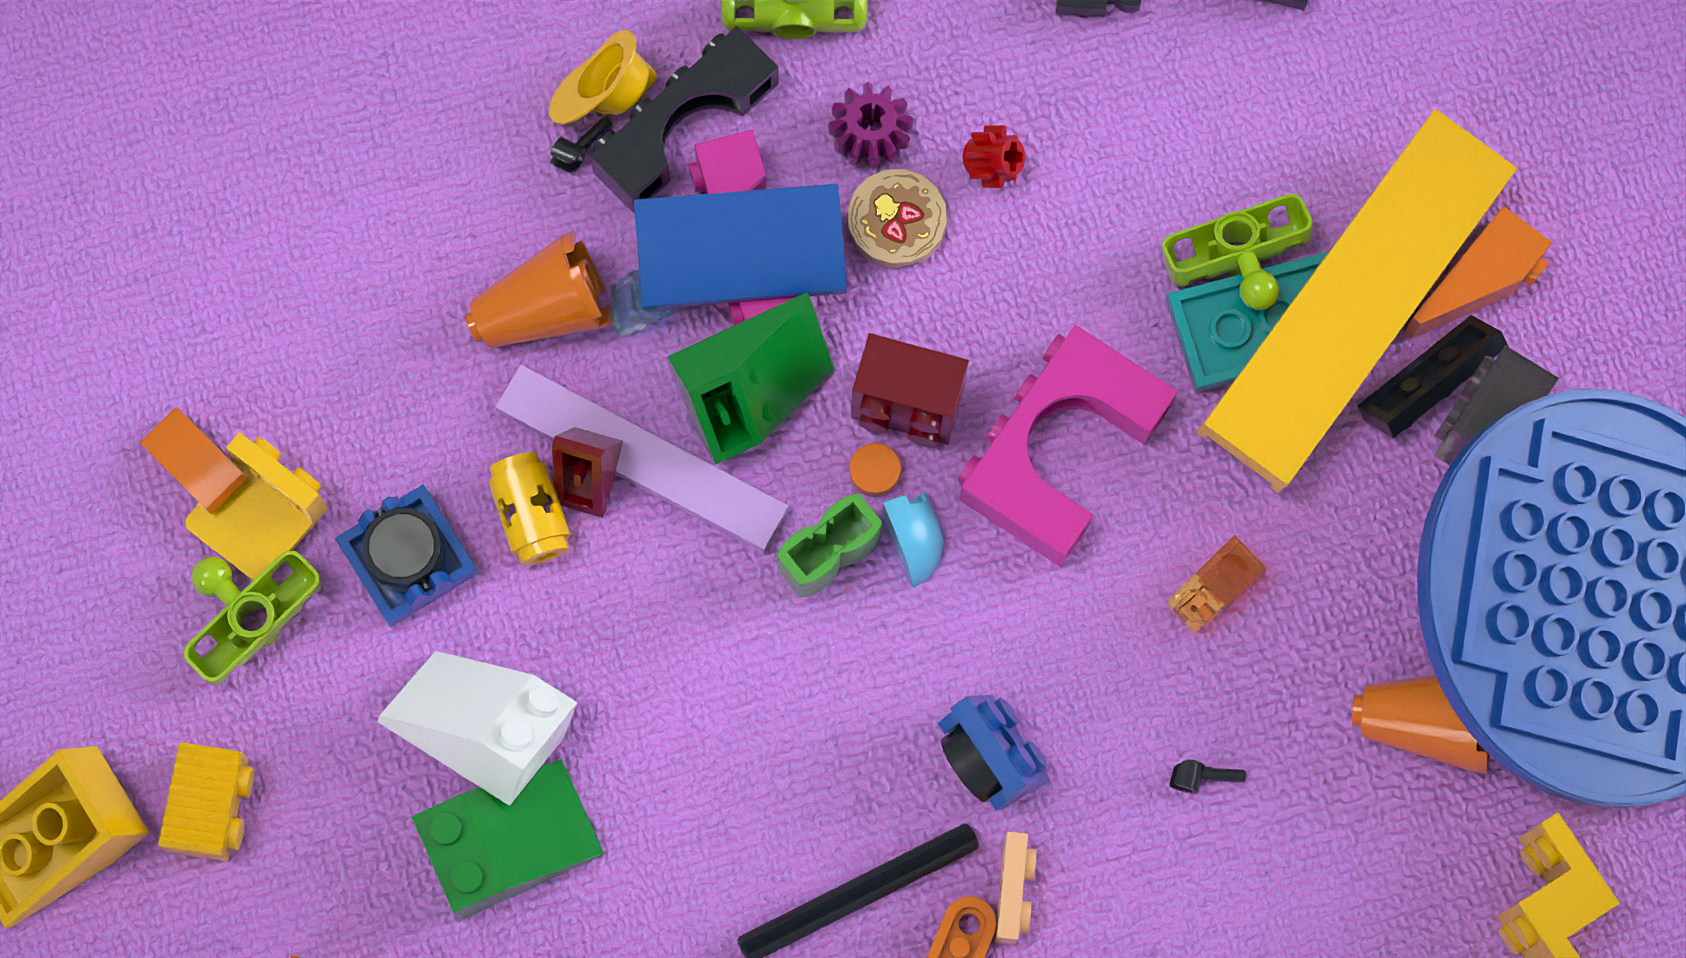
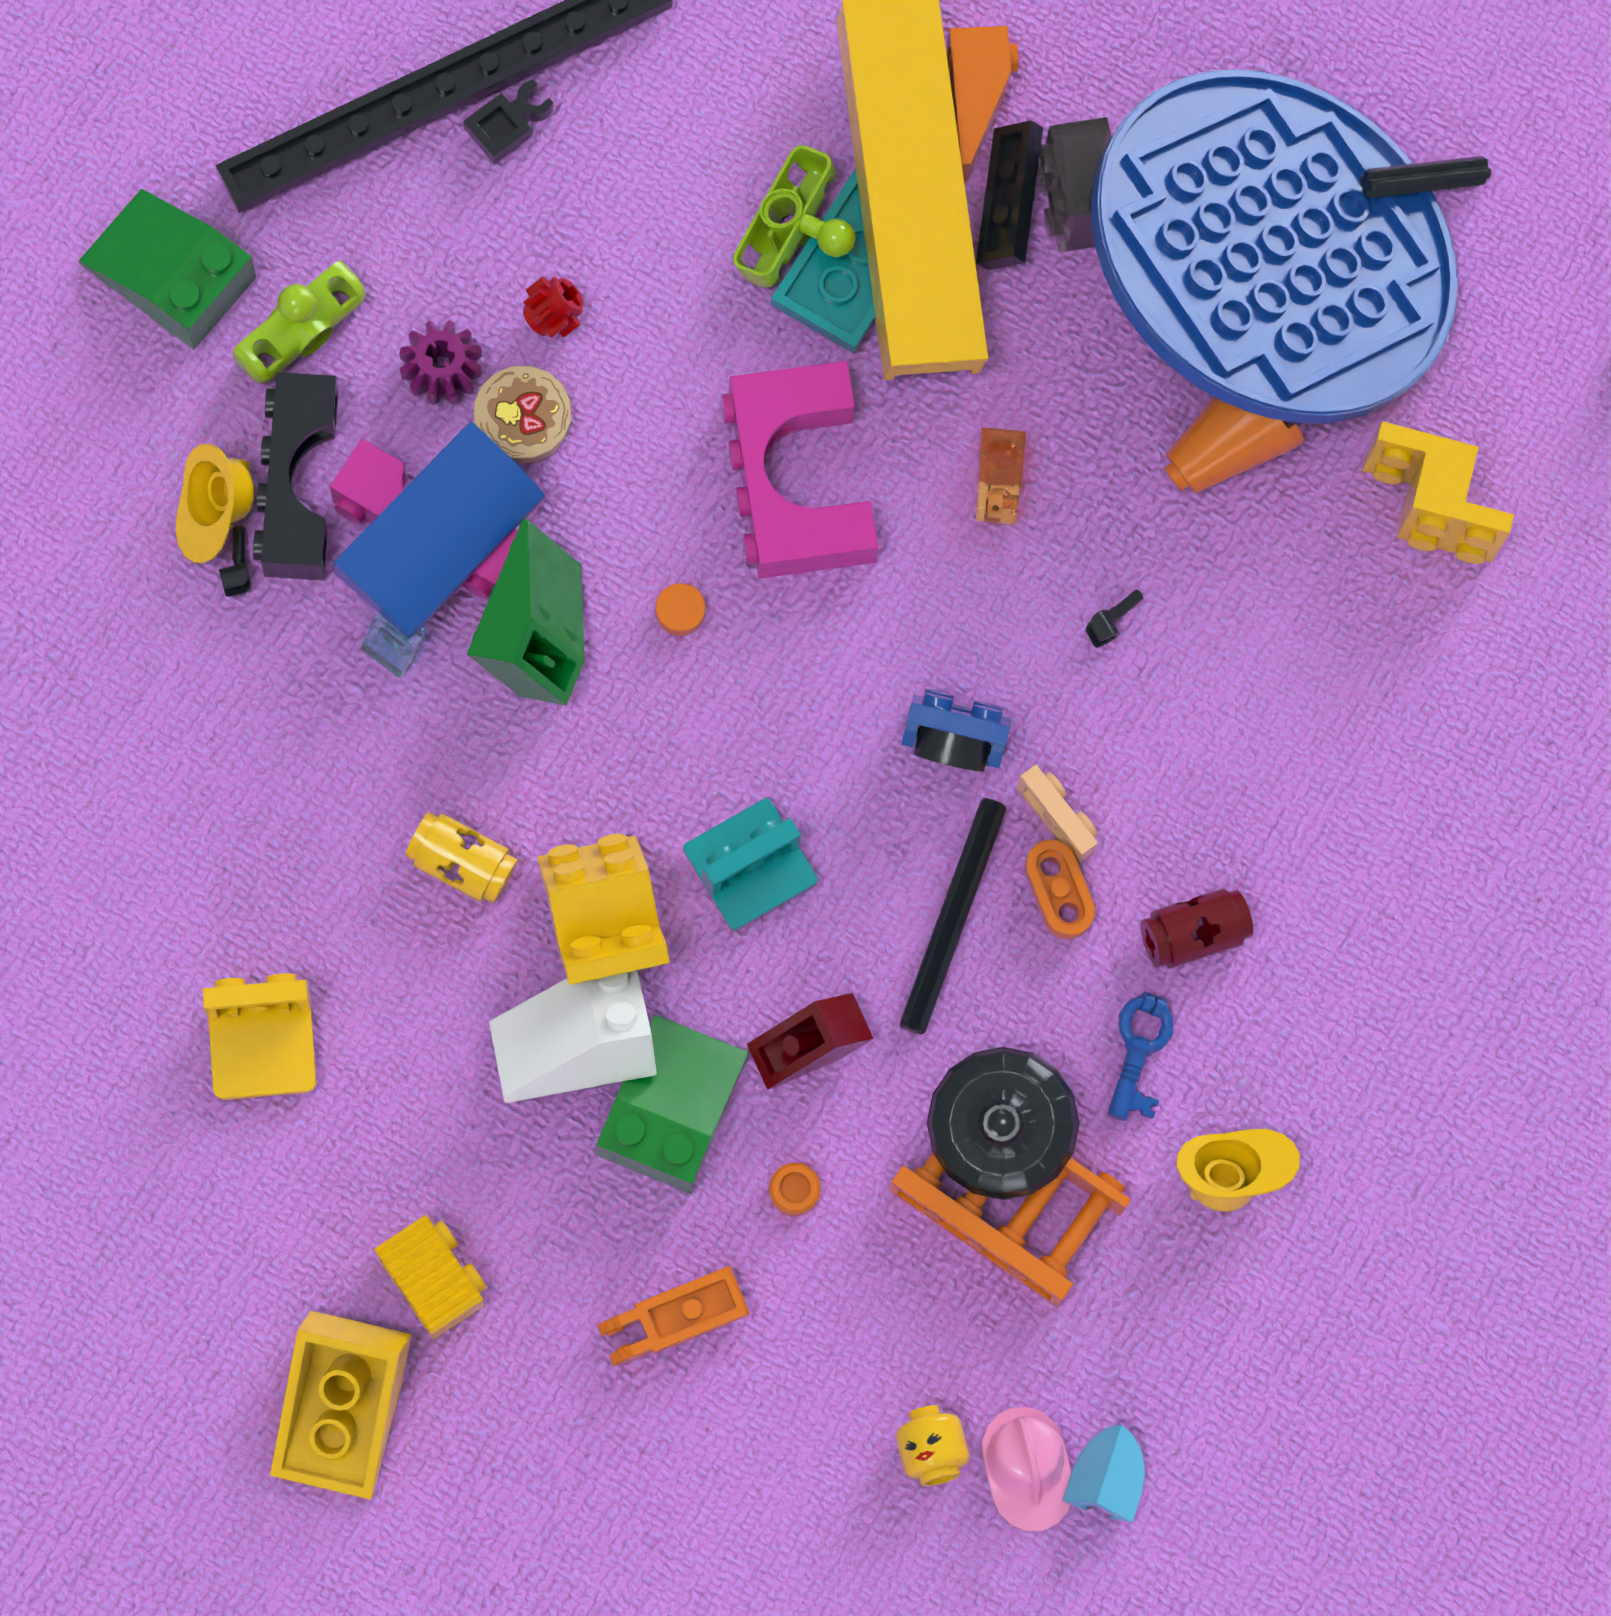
camera: 50 degrees left, 0 degrees up
orange slope [139,407,248,514] -> none
lime piece [183,551,322,686] -> none
piece [335,484,478,628] -> none
orange cone [465,231,613,348] -> none
lavender tile [495,364,789,553] -> none
dark red slope [552,427,623,518] -> none
bright green brick [777,494,882,598] -> none
dark red brick [851,333,969,447] -> none
medium azure brick [882,493,944,588] -> none
none -> yellow bracket [537,834,670,985]
none -> teal bracket [683,798,818,931]
none -> dark red slope [747,993,874,1090]

